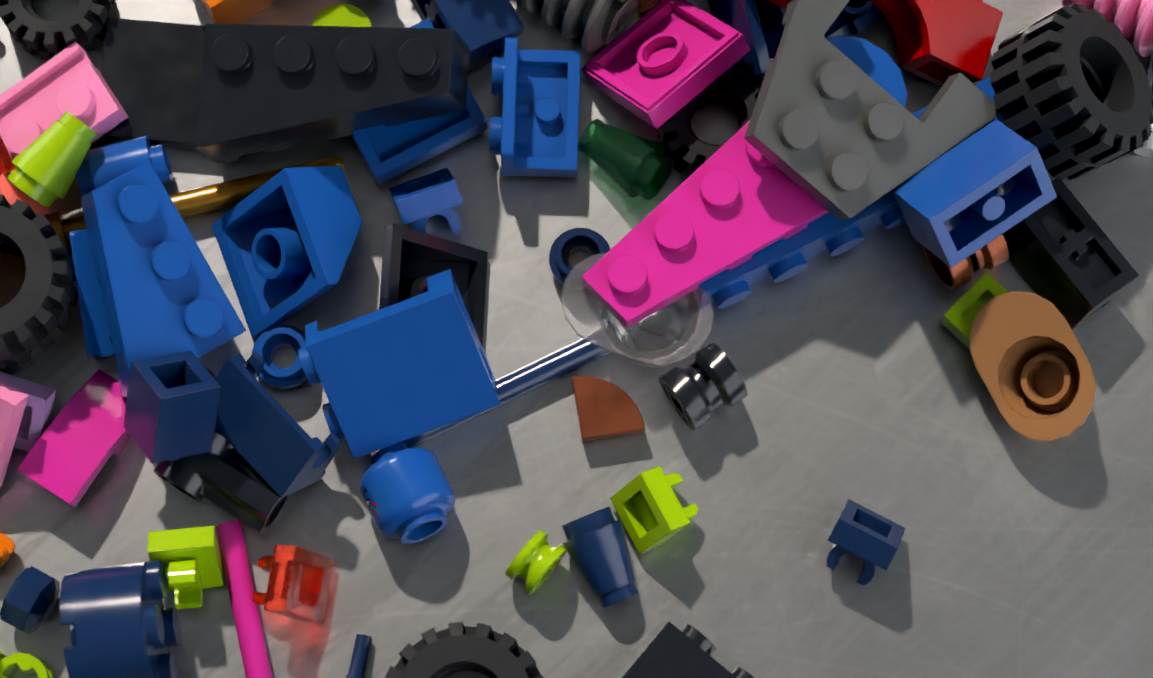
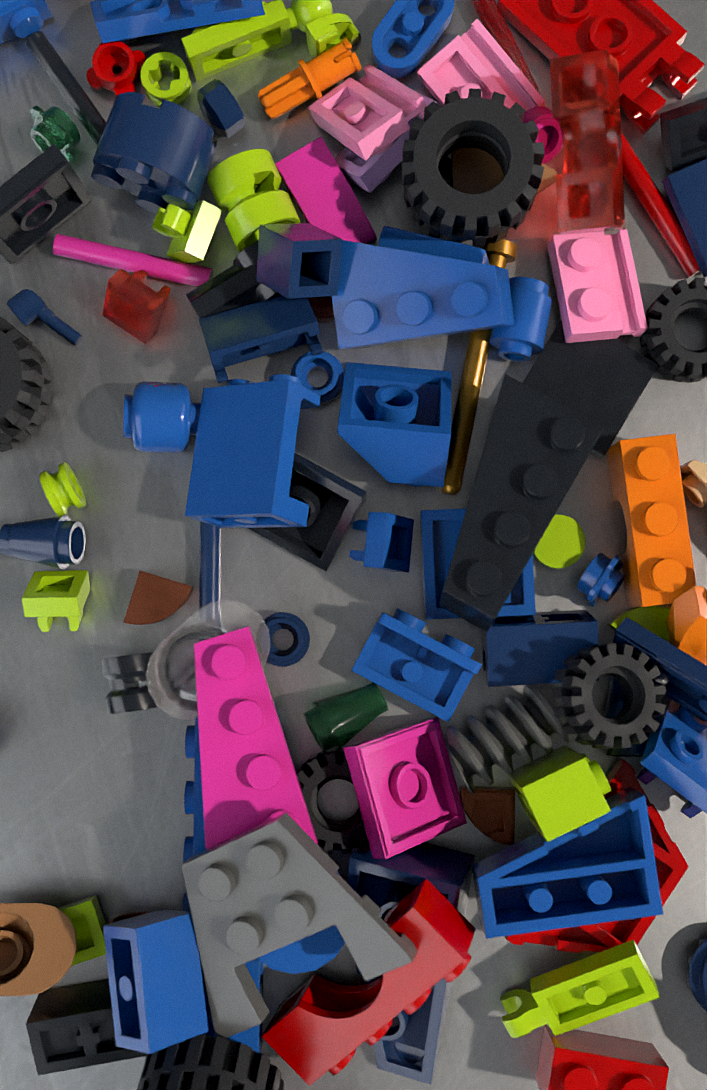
camera: 120 degrees right, 10 degrees up
lime cone [7,110,97,209] -> none
none -> lime wheel [207,149,300,252]

